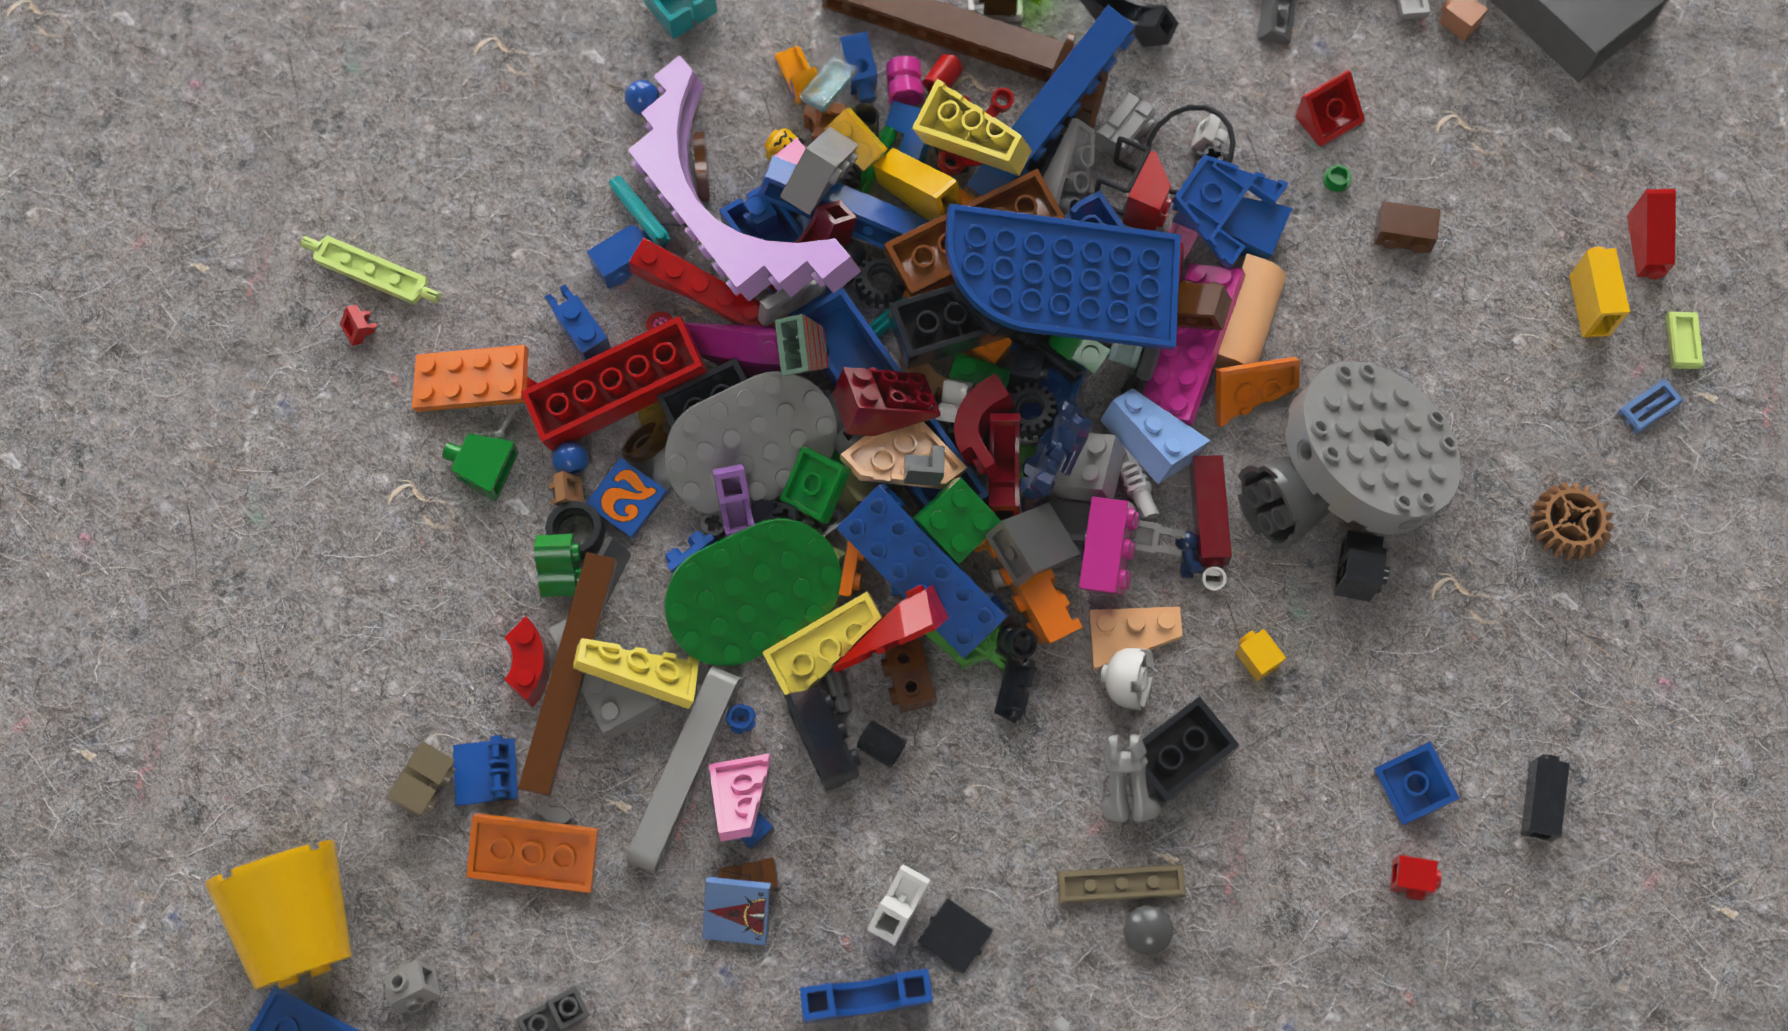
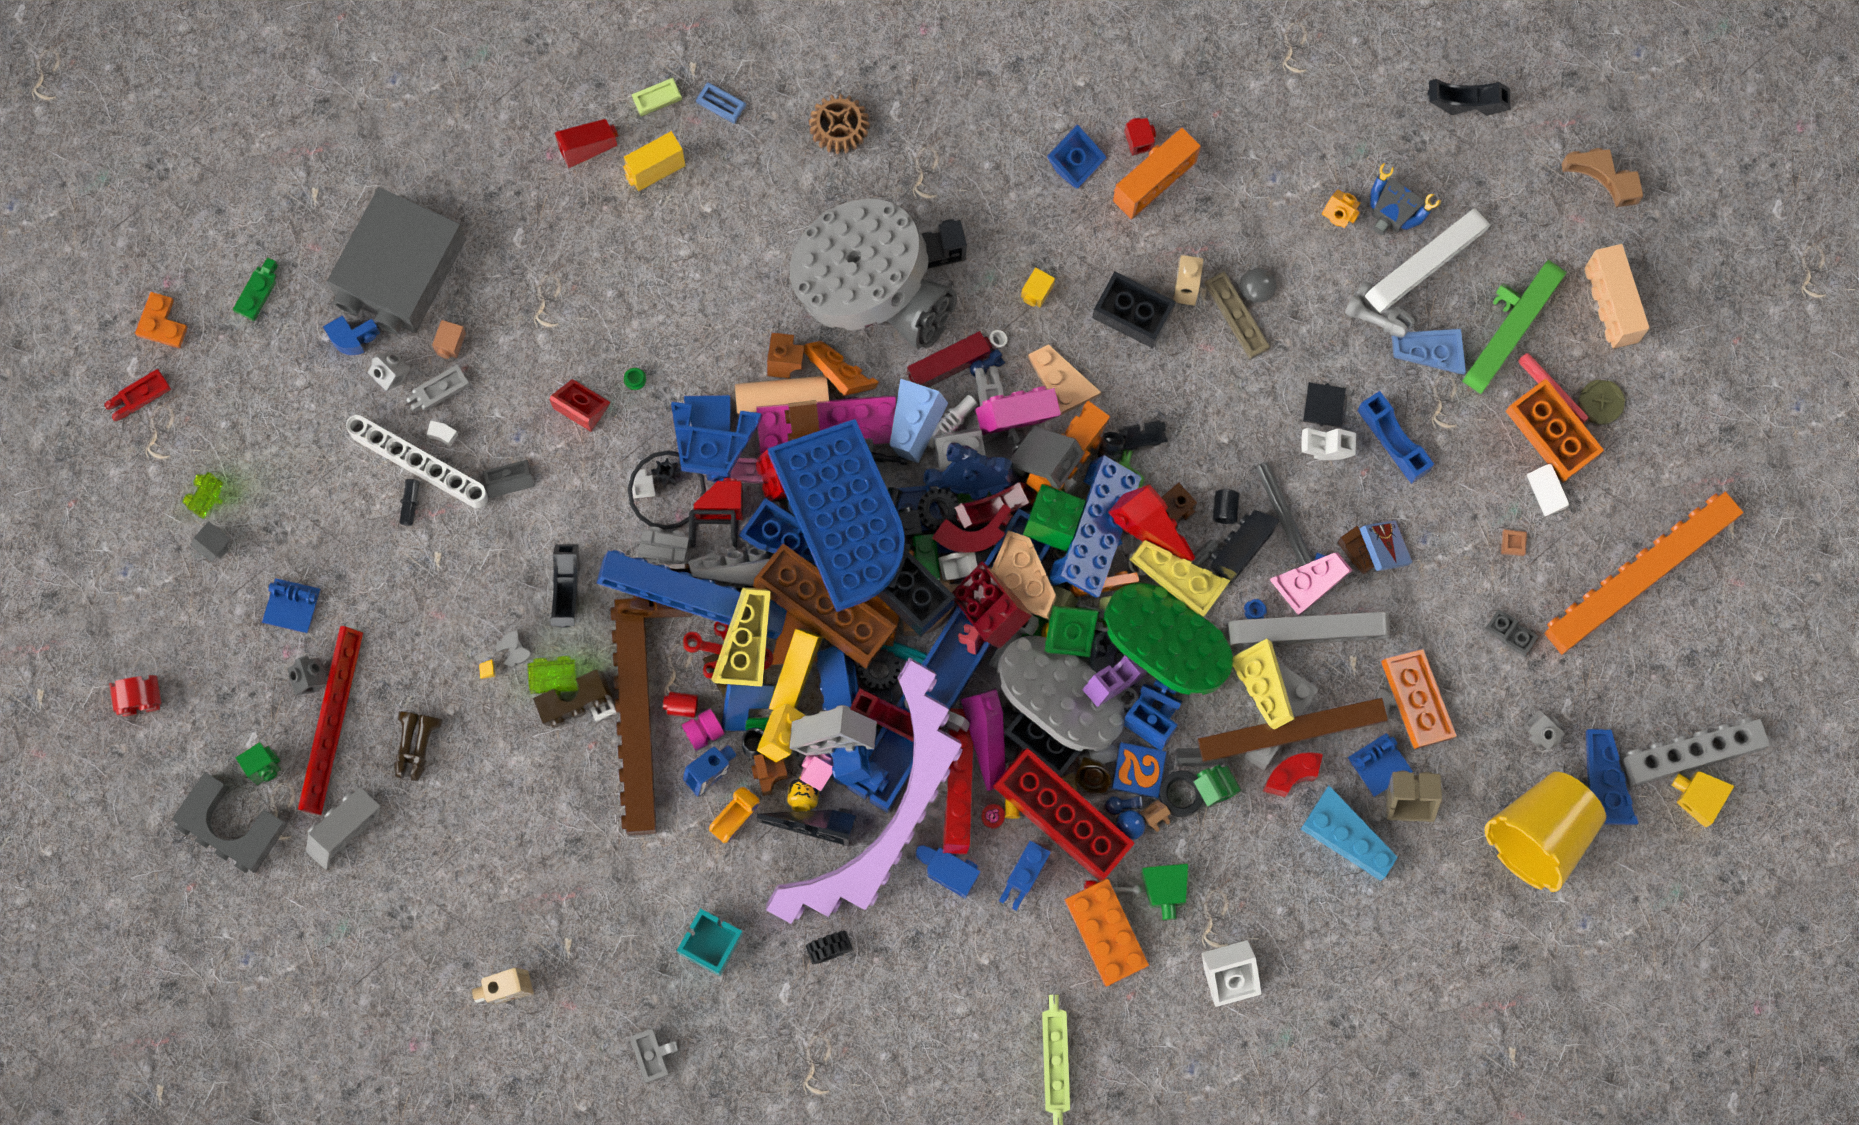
camera: 120 degrees left, 5 degrees up
red tile [340,304,377,346] -> none
teal axle [609,175,670,247] -> none
blue piece [625,80,659,115] -> none
reddish brown tile [693,131,710,202] -> none
sand green torso [775,314,829,376] -> none
clear light blue plate [800,56,857,112] -> none
dark grey panel [903,445,945,486] -> none
white cylinder [1101,648,1153,710] -> none
light grey piece [1102,734,1161,822] -> none
reddish brown brick [1374,201,1440,253] -> none
black brick [1521,754,1570,842] -> none
none -> black wedge [756,808,856,847]
none -> dark orange brick [767,332,804,379]
none -> black tyre [806,931,853,964]
none -> dark blue arm [1105,796,1143,815]
none -> orange brick [1113,128,1201,220]
none -> blue brick [1124,698,1178,751]
none -> tan torso [1173,255,1203,306]
none -> white slope [1201,940,1261,1007]
none -> dark grey axle [1256,462,1313,566]
none -> dark azure wedge [1300,786,1398,881]

